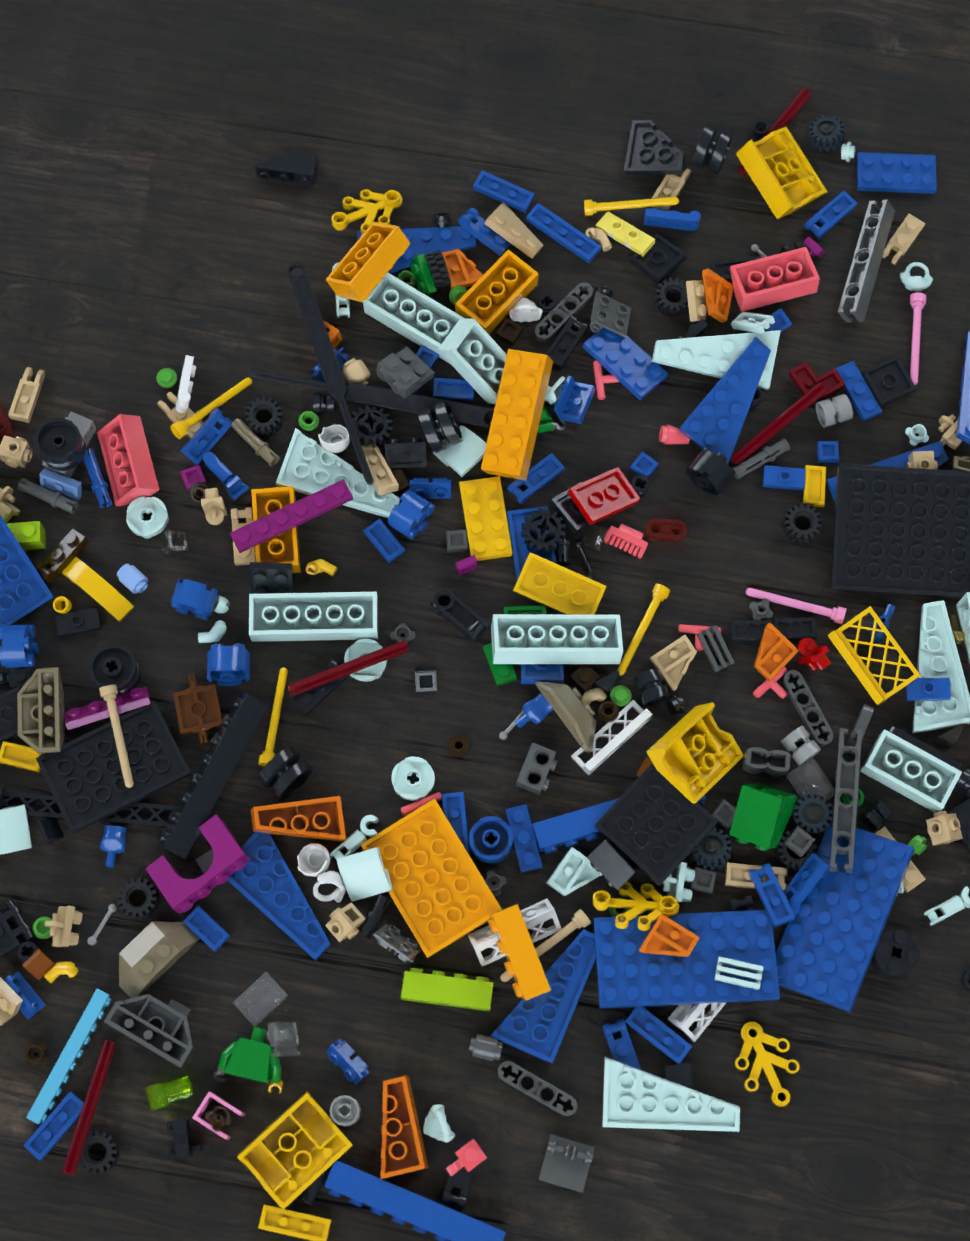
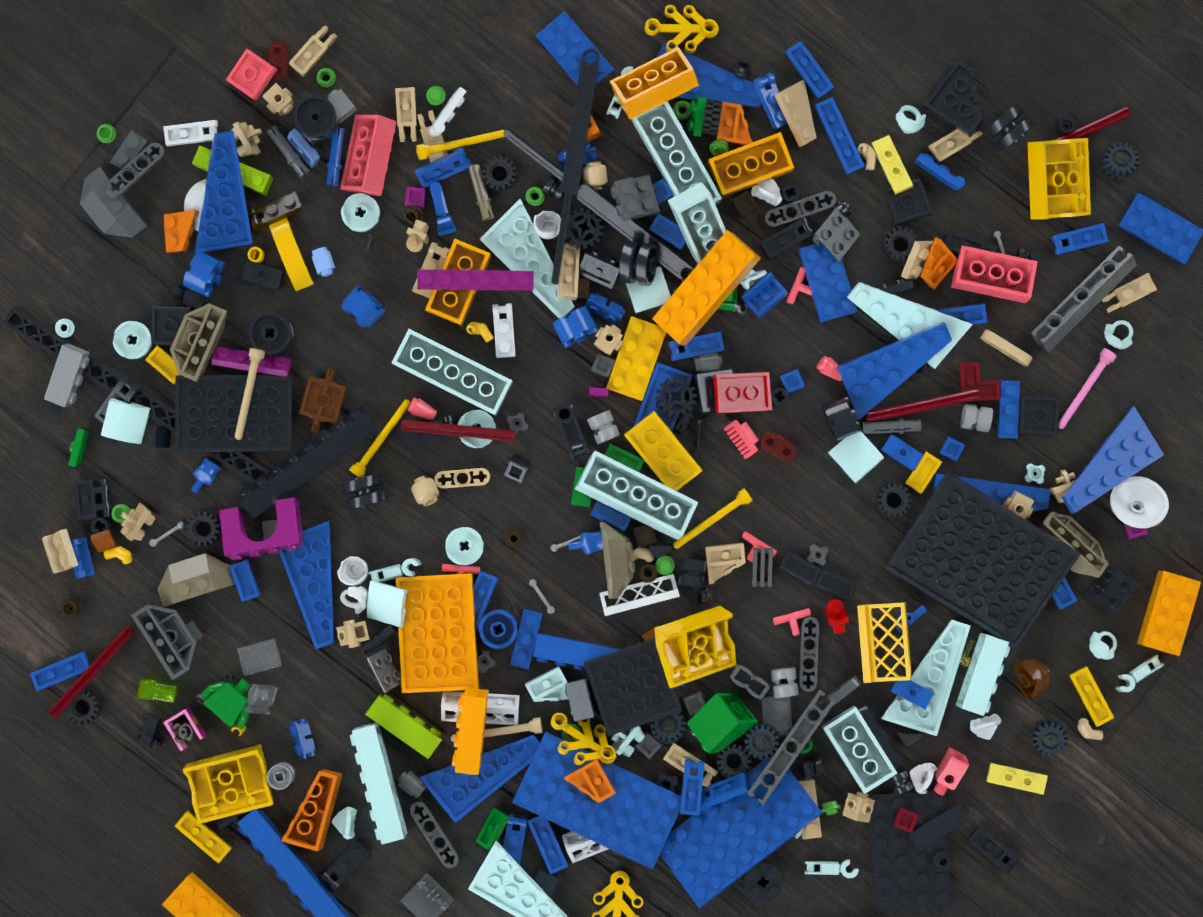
camera: 30 degrees right, 15 degrees up
medium azure piece [26,989,112,1125] -> none
light aqua arm [198,620,227,643] -> none
blue brick [207,643,250,686] -> none
light aqua hinge [213,595,230,614] -> none
black plate [249,562,294,594] -> none
orange wedge [251,796,346,842] -> none
blue plate [363,518,405,563] -> none
coral plate [446,1139,487,1176] -> none
dark grey brick [516,742,558,795] -> none
yellow piece [584,197,679,216] -> none
light aqua tile [714,957,764,990] -> none
light aqua tile [731,311,775,334] -> none
bright pink piece [746,588,846,624] -> none
orange wing [753,622,799,681] -> none
dark grey tile [784,826,815,857] -> none
magenta plate [803,236,826,258] -> none
light aqua plate [841,142,855,162] -> none
none -> bright green plate [317,68,336,87]
none -> light aqua brick [350,722,408,844]
none -> tan hinge [395,87,417,142]
none -> coral cone [407,397,437,421]
none -> tan head [411,476,439,506]
none -> tan beam [434,468,490,489]
none -> green plate [476,807,510,851]
none -> white plate [493,303,516,358]
none -> light grey hinge [529,579,555,614]
none -> blue plate [536,11,614,85]
none -> light grey wheel [587,410,620,445]
none -> tan brick [594,325,624,356]
none -> dark grey brick [694,352,723,374]
none -> light aqua slope [828,431,884,483]
none -> light aqua piece [896,105,926,134]
none -> tan beam [980,329,1033,367]

